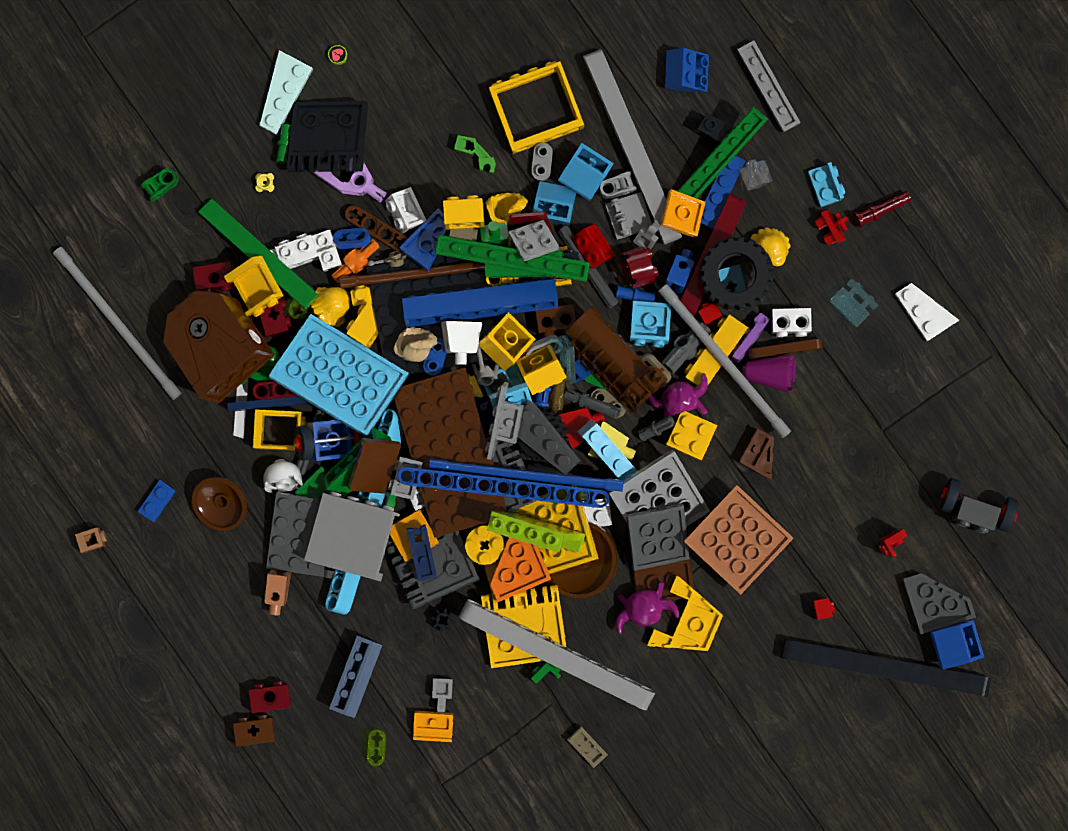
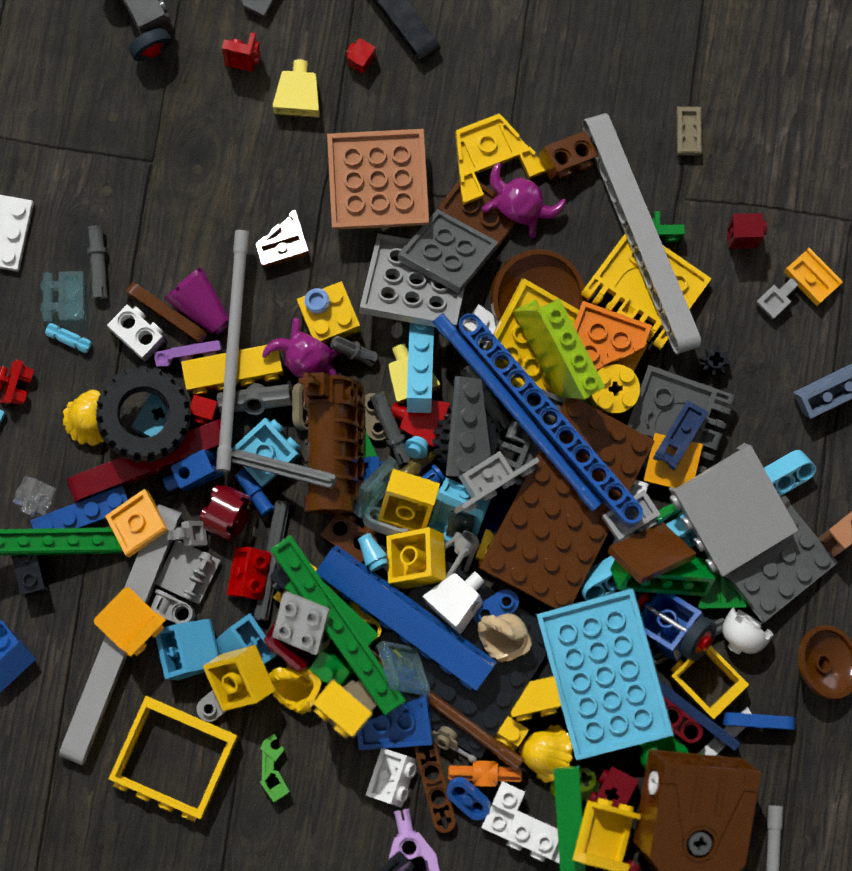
camera: 140 degrees left, 5 degrees down
none -> medium azure axle [45,323,92,353]
none -> dark grey pin [87,226,108,300]
none -> light orange bracket [94,587,166,656]
none -> yellow brick [203,645,275,711]
none -> dark grey axle [231,449,337,489]
none -> light yellow torso [273,59,320,117]
none -> medium blue tile [304,288,330,314]
none -> medium azure cone [358,533,388,572]
none -> clear light blue tile [377,641,430,695]
none -> medium azure plate [405,436,429,459]
none -> reddish brown brick [538,131,598,181]
none -> blue beam [723,712,795,730]
none -> dark red brick [727,213,767,249]

